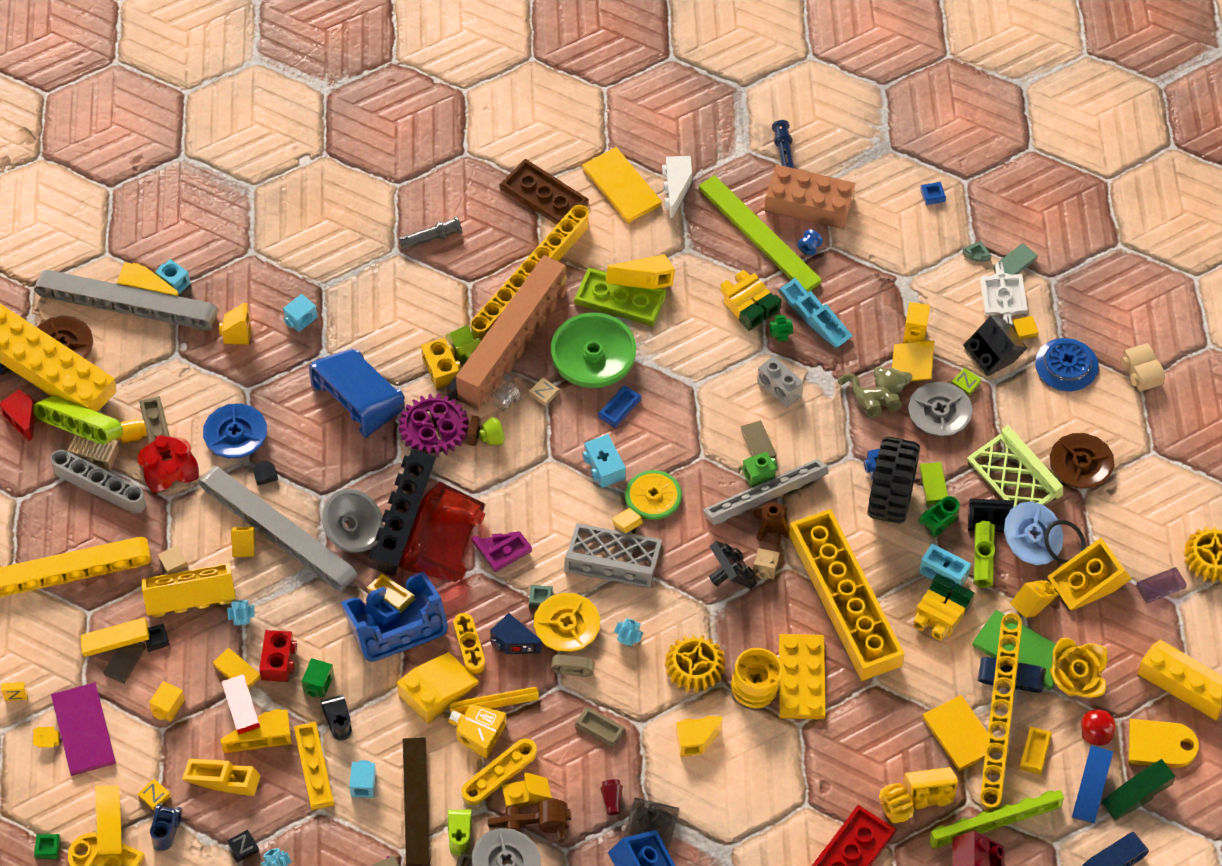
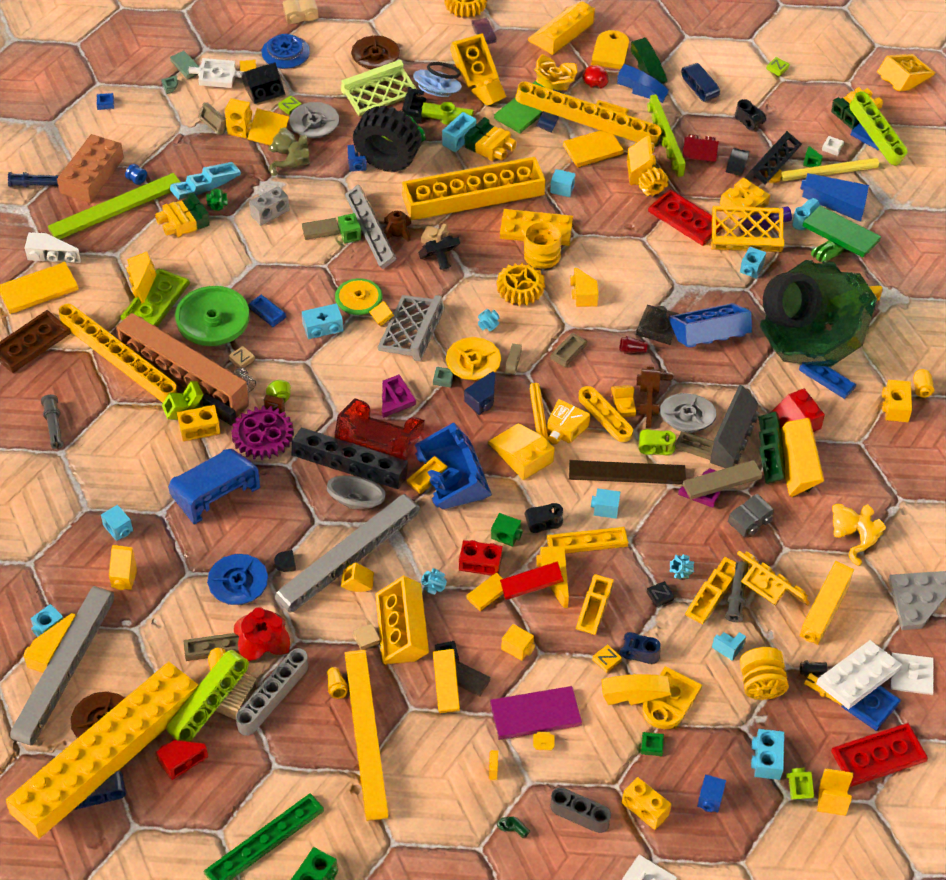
camera: 85 degrees left, 5 degrees down
yellow beam [453,613,485,674] -> none
none -> dark tan tile [198,102,226,135]
none -> yellow cone [327,667,348,699]
none -> medium azure panel [550,169,576,197]

